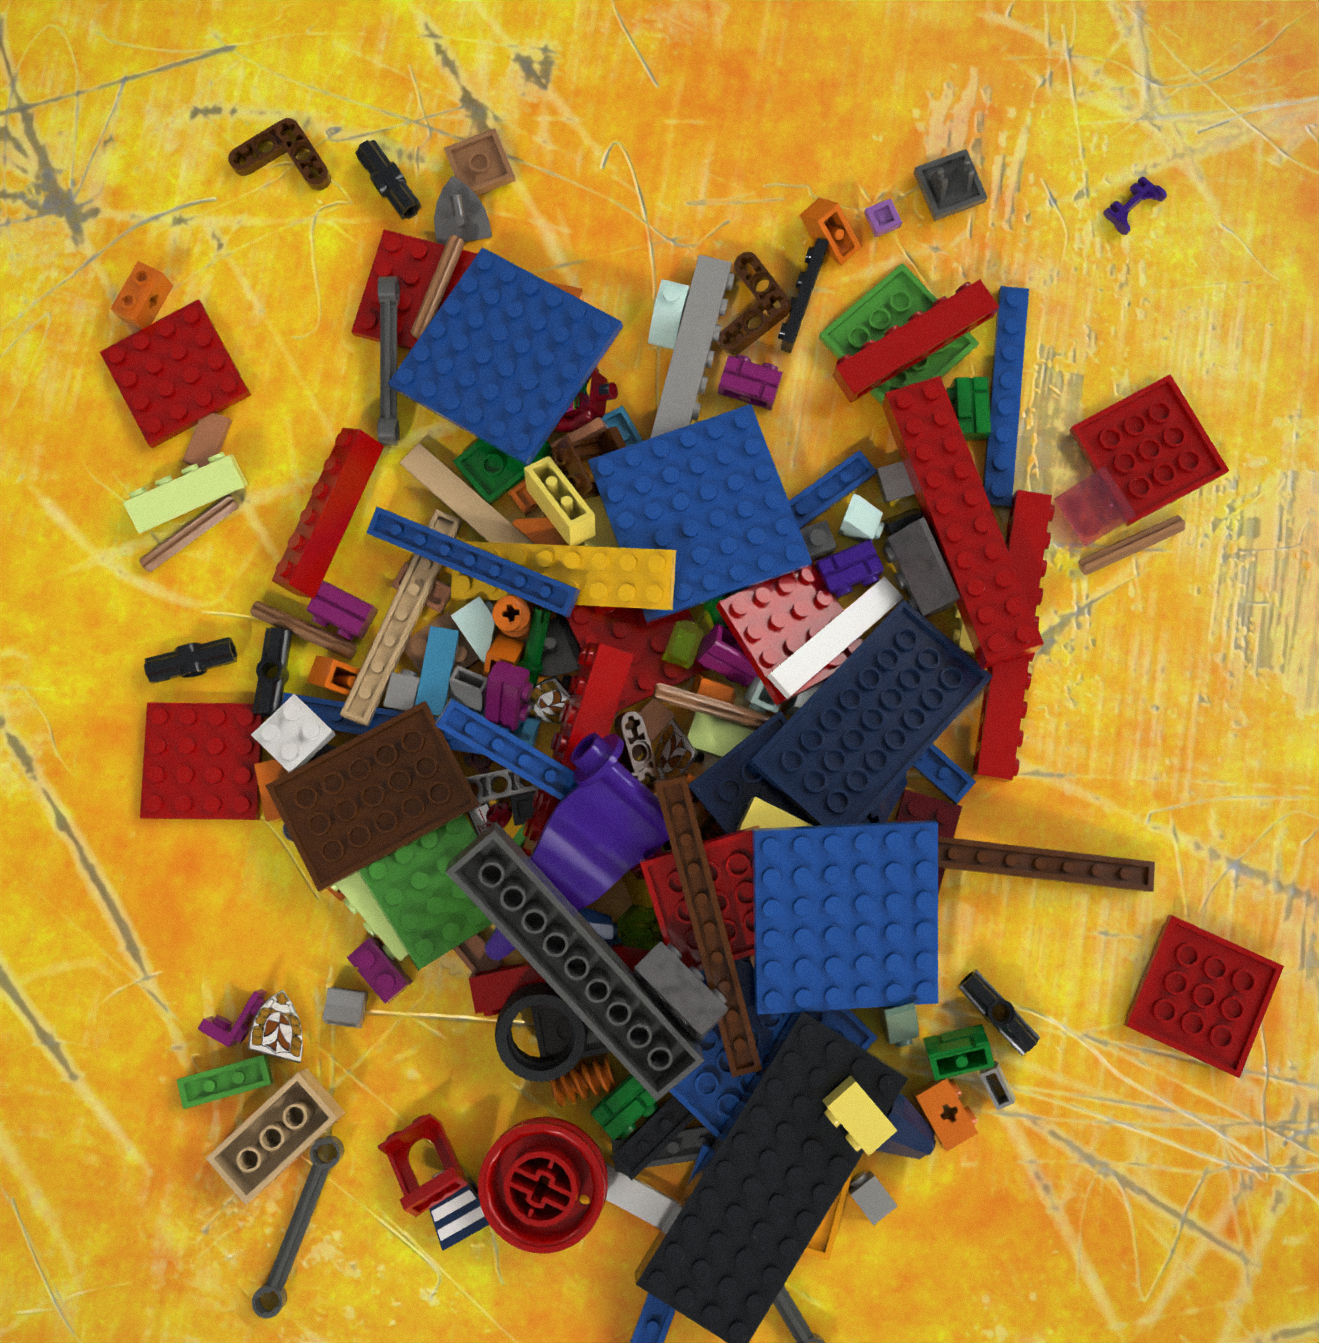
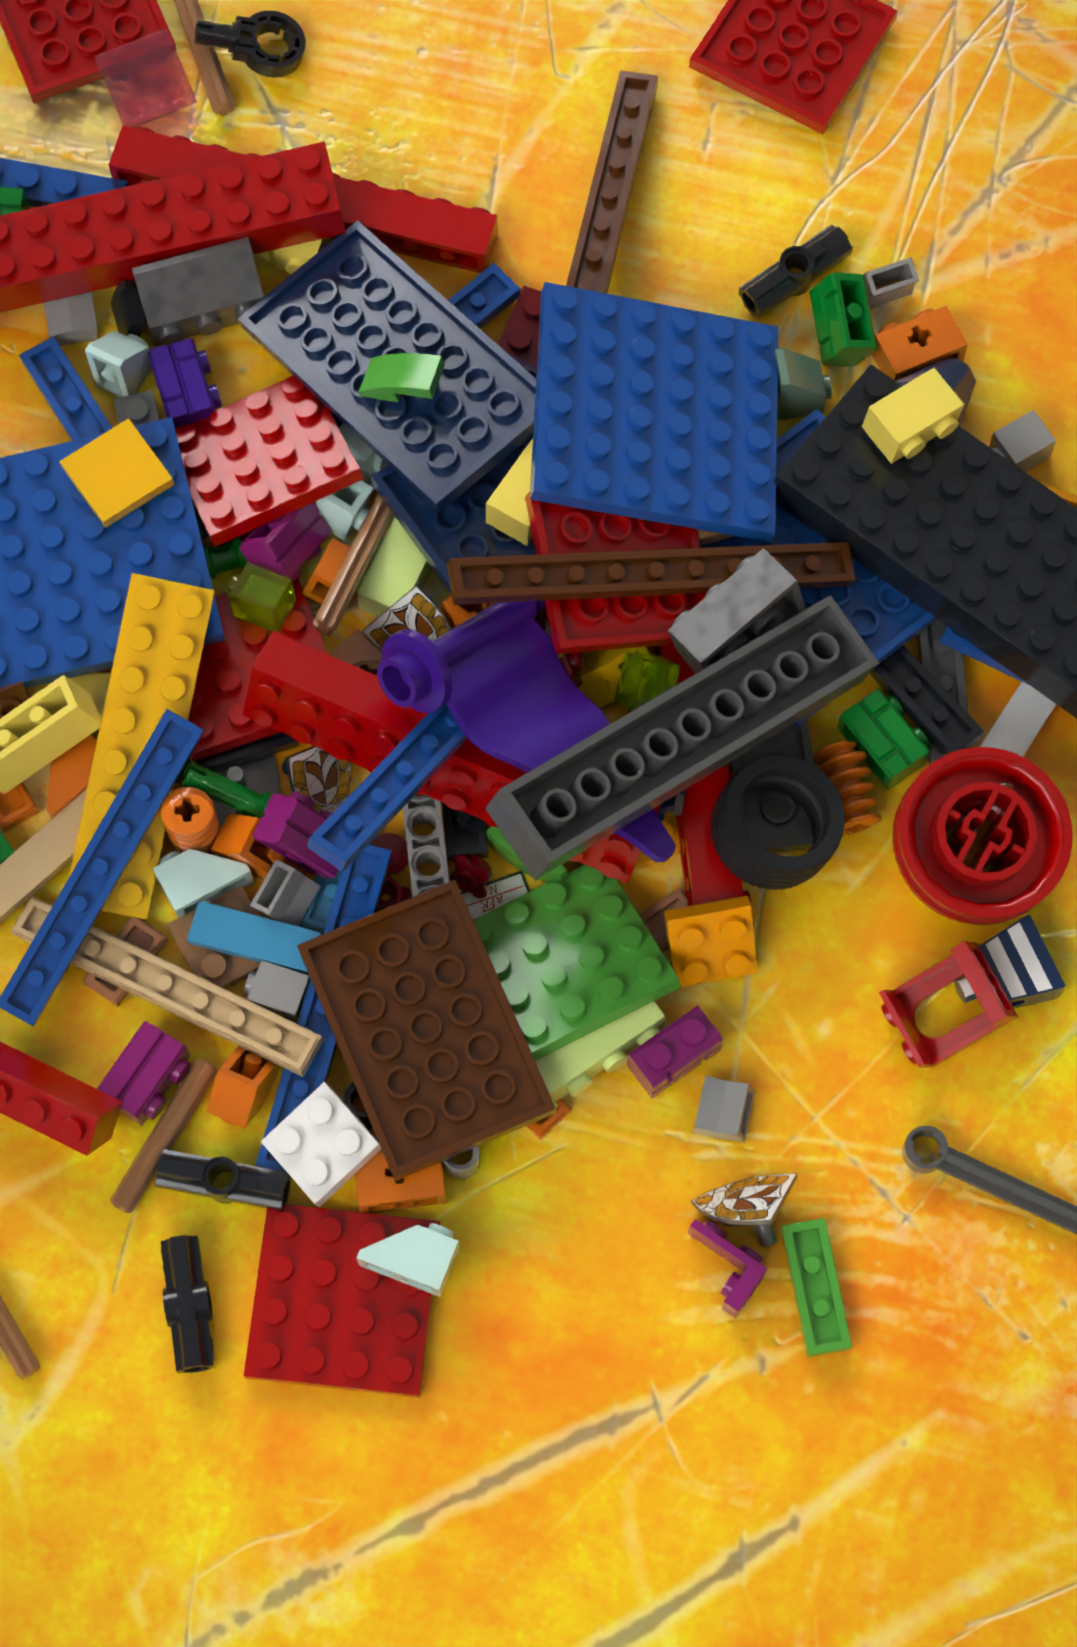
camera: 90 degrees left, 10 degrees down
tan brick [206,1068,346,1205] -> none
white tile [767,576,904,699] -> none
none -> yellow tile [59,418,175,528]
none -> black pin [194,11,306,78]
none -> light aqua slope [357,1223,460,1297]
none -> bright green slope [359,353,445,402]
none -> light orange plate [664,896,758,987]

